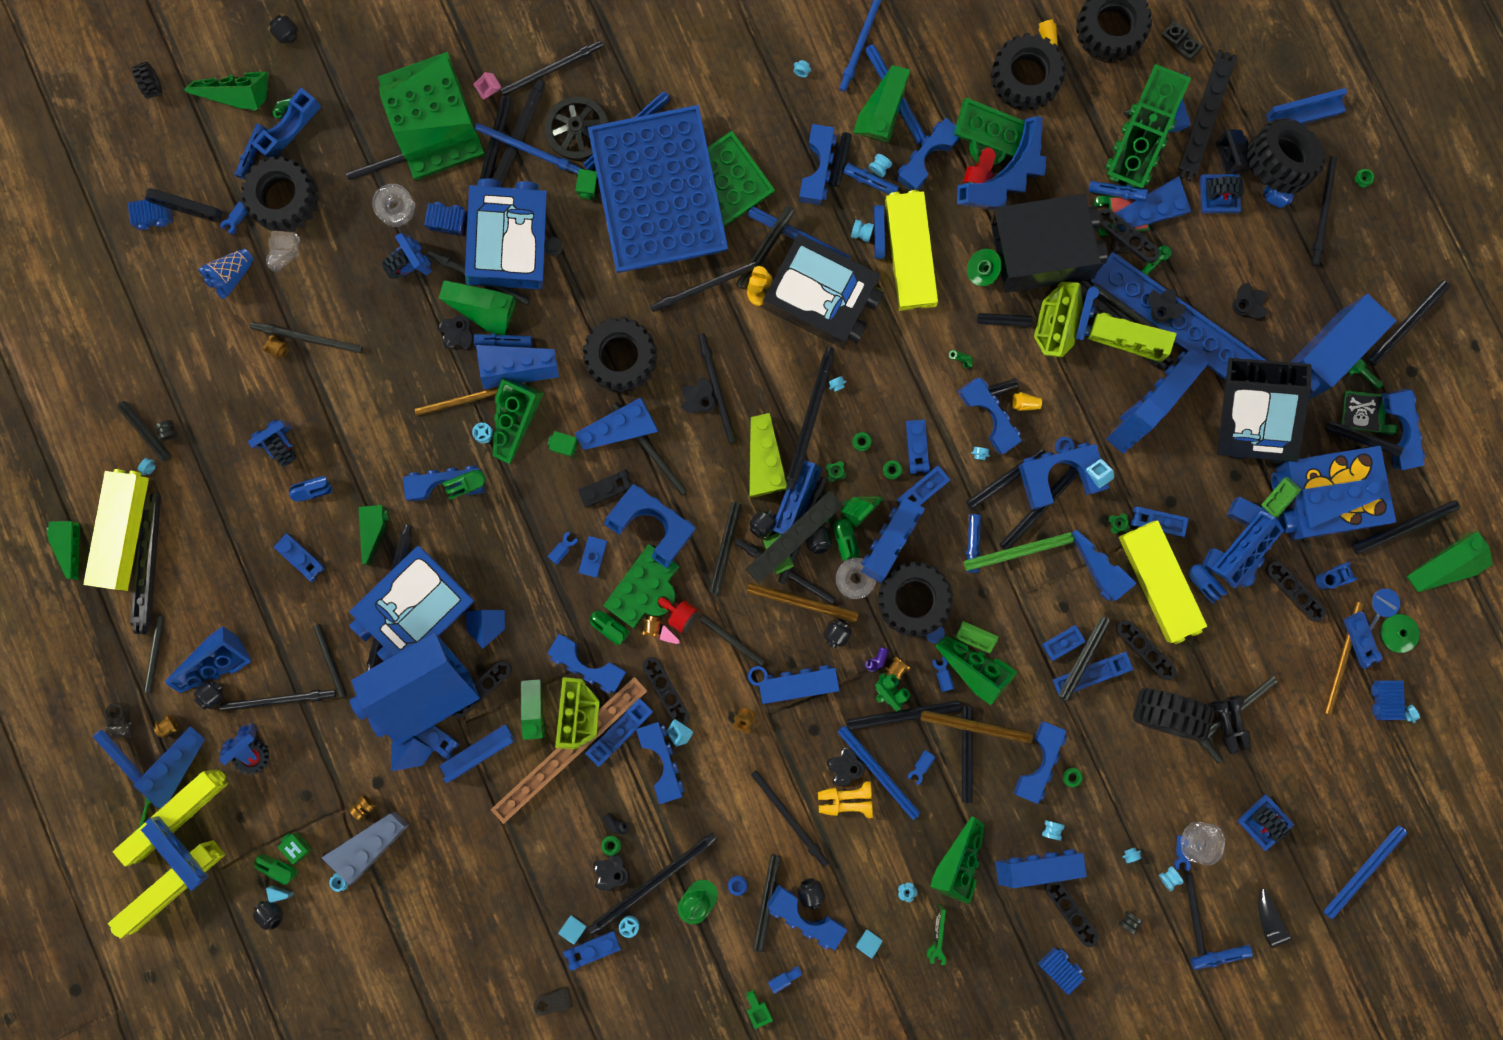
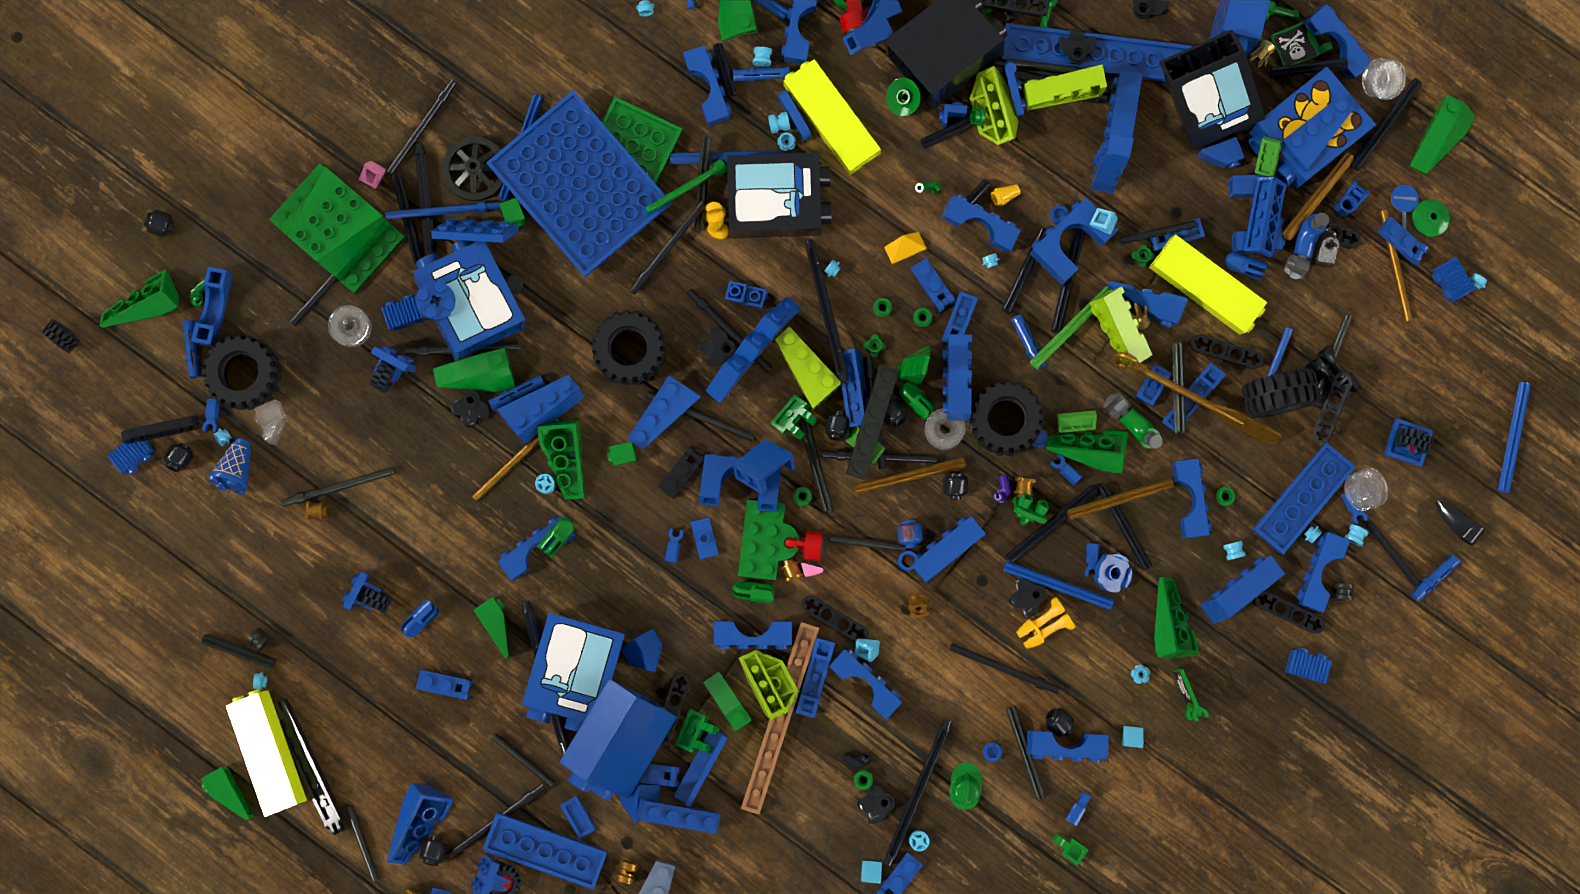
camera: 40 degrees left, 0 degrees up
none -> black head [163,443,193,473]
none -> medium azure plate [214,428,231,447]
none -> blue plate [416,281,456,321]
none -> blue plate [431,218,518,243]
none -> blue plate [483,812,607,890]
none -> blue tile [560,795,596,839]
none -> blue arch [636,798,721,834]
none -> green piece [646,159,728,213]
none -> green plate [675,709,720,753]
none -> blue arch [706,297,801,403]
none -> blue slope [725,281,768,309]
none -> blue panel [733,439,795,494]
none -> green plate [770,395,817,440]
none -> medium azure plate [777,132,796,151]
none -> green plate [793,487,812,506]
none -> yellow slope [884,232,927,265]
none -> blue head [897,520,923,549]
none -> blue bracket [939,102,967,127]
none -> green plate [970,107,986,126]
none -> lime wedge [1089,286,1152,364]
none -> plate [1094,553,1132,592]
none -> piece [1103,392,1163,449]
none -> pearl gold piece [1113,352,1282,445]
none -> black bar [1121,220,1197,244]
none -> pearl gold piece [1129,303,1150,330]
none -> blue slope [1197,137,1245,169]
none -> pearl gold piece [1249,40,1275,68]
none -> blue plate [1252,442,1356,555]
none -> blue bar [1267,327,1293,376]
none -> pearl gold axle [1282,153,1354,240]
none -> piece [1284,213,1329,280]
none -> blue arch [1297,532,1350,613]
none -> clear smoke piece [1312,229,1339,268]
none -> black beam [1313,372,1353,443]
none -> clear wheel [1362,58,1406,100]

